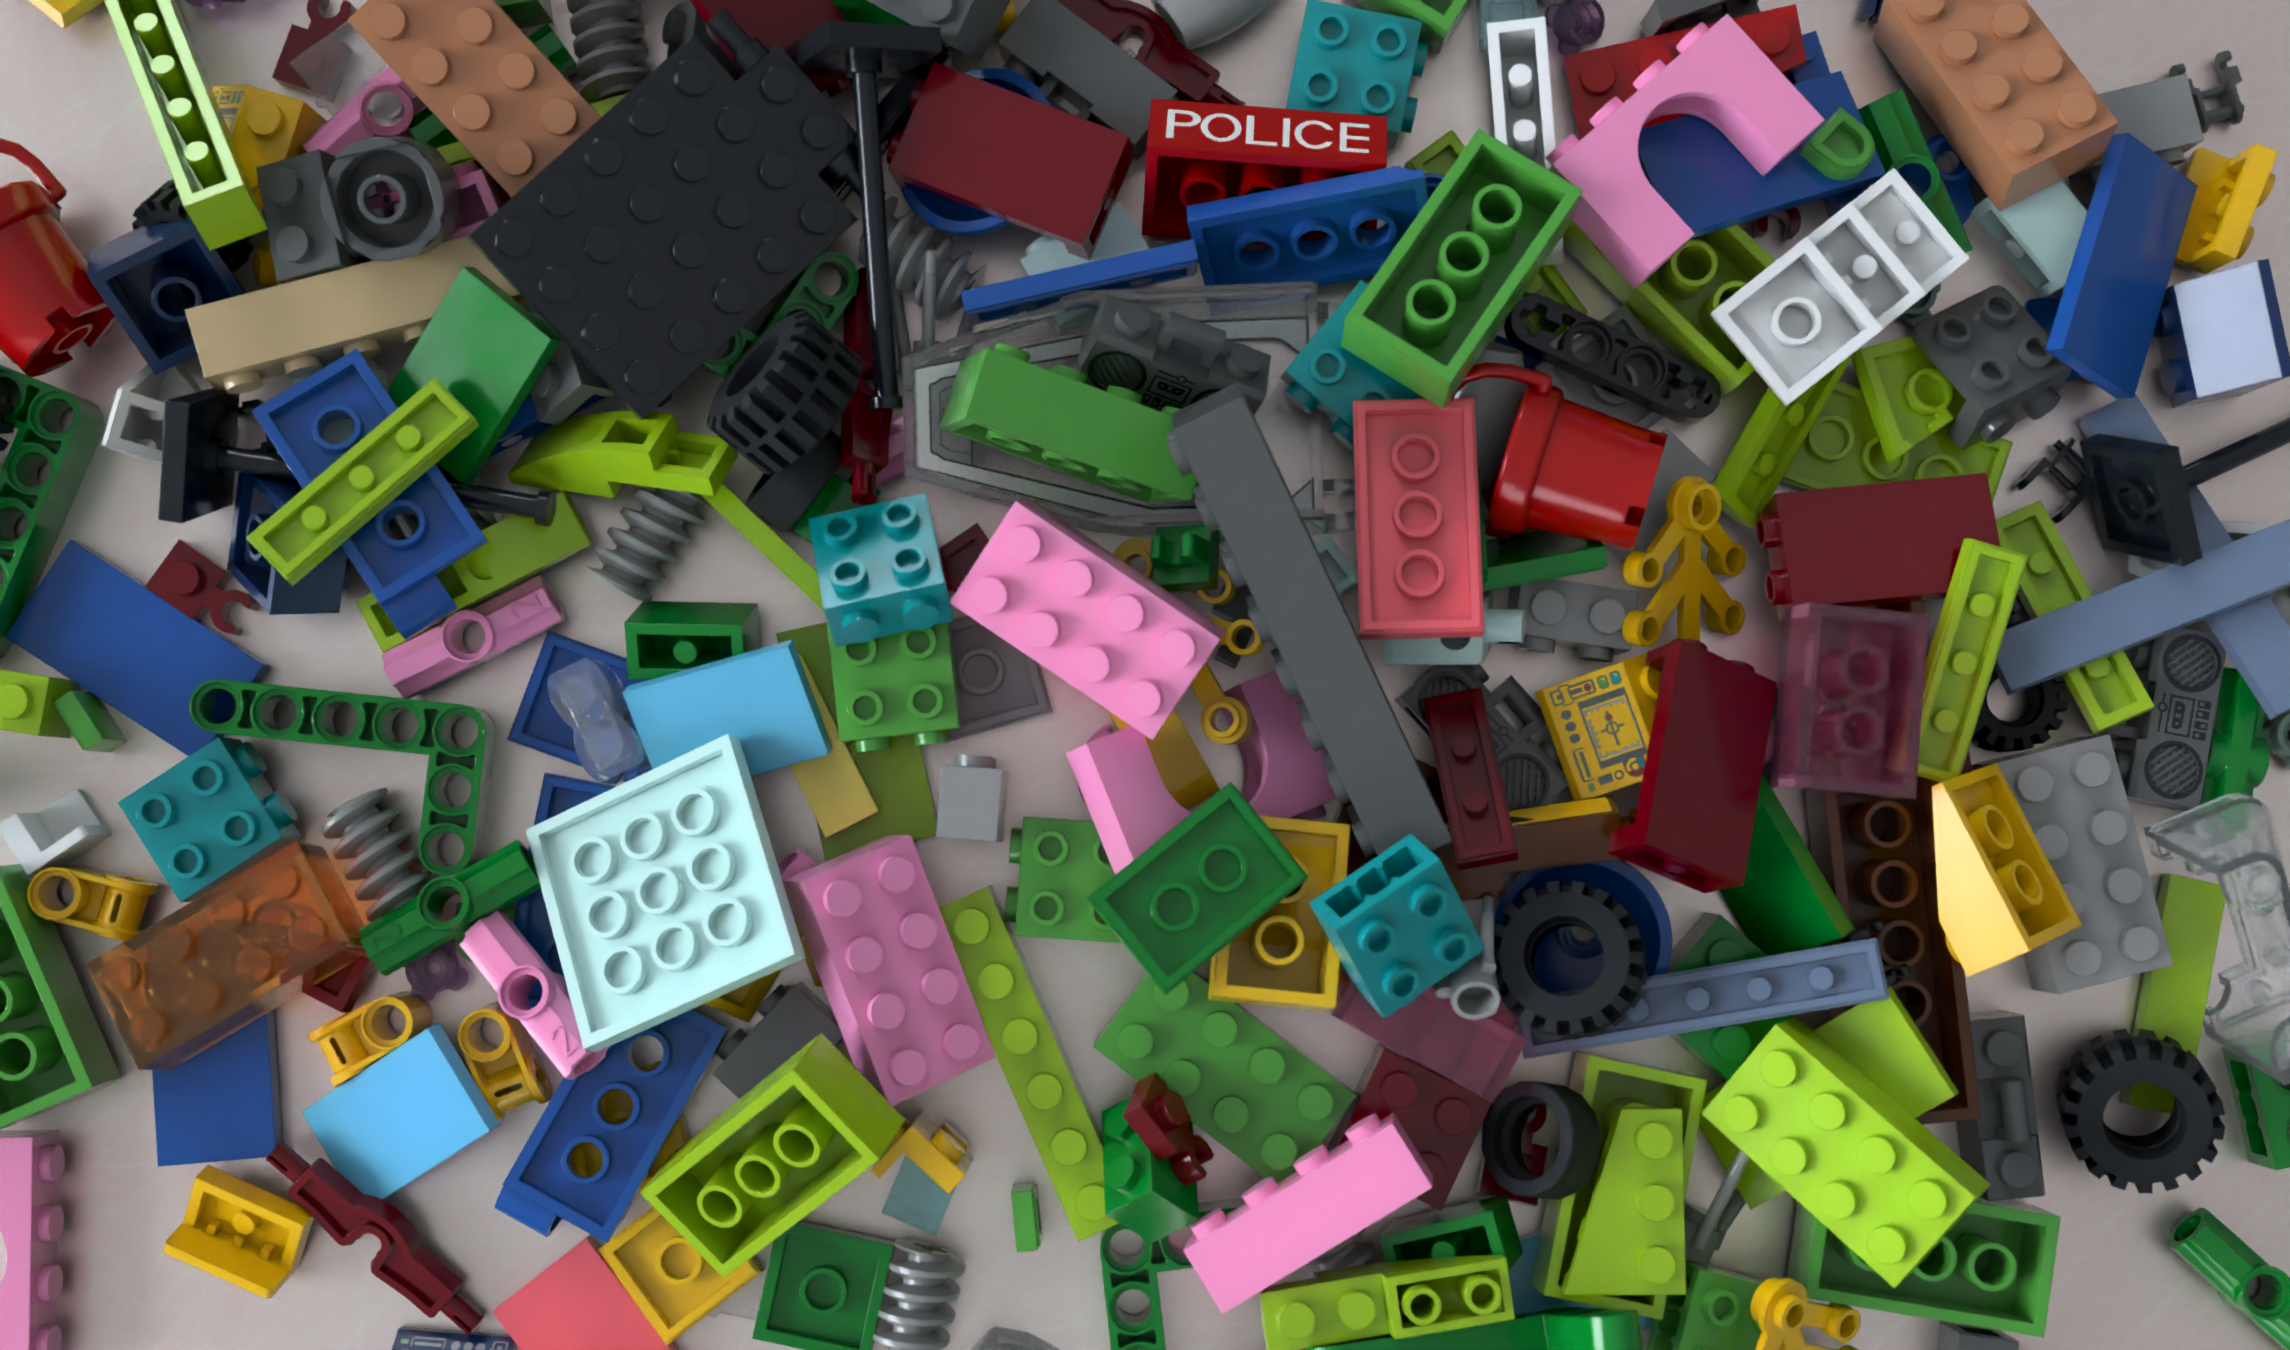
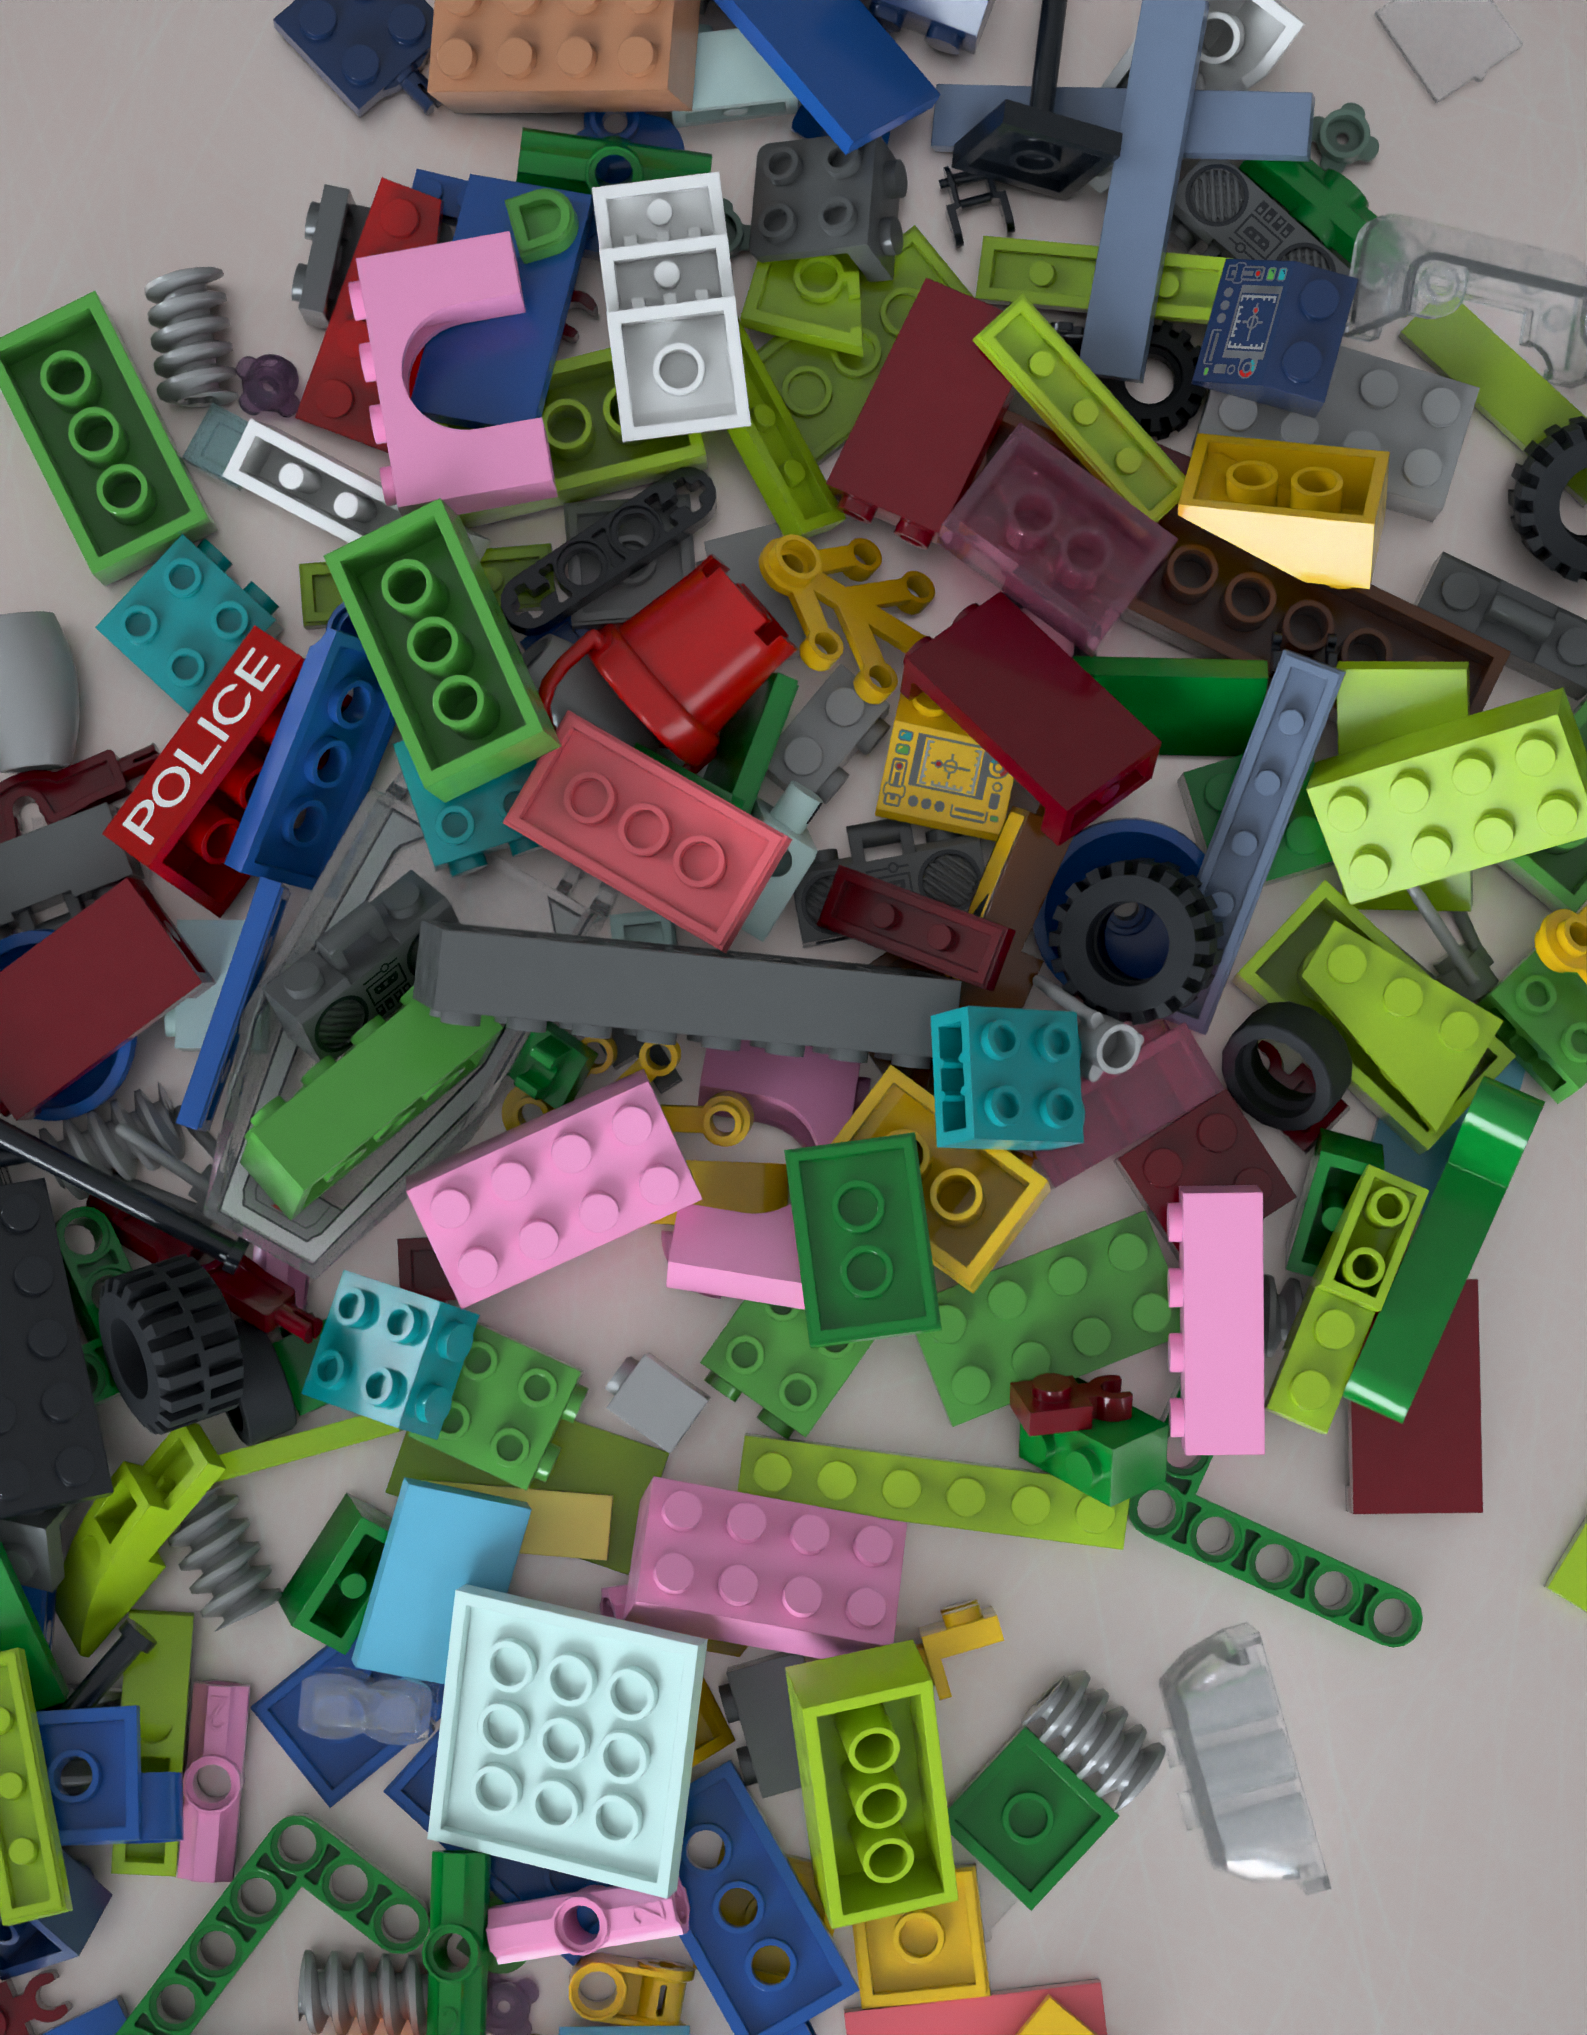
camera: 50 degrees left, 0 degrees up
clear light blue tile [881,1155,957,1236] -> none
light grey tile [950,615,1053,741] -> none
bright green tile [1011,1181,1042,1252] -> none
none -> dark blue slope [1191,259,1358,418]

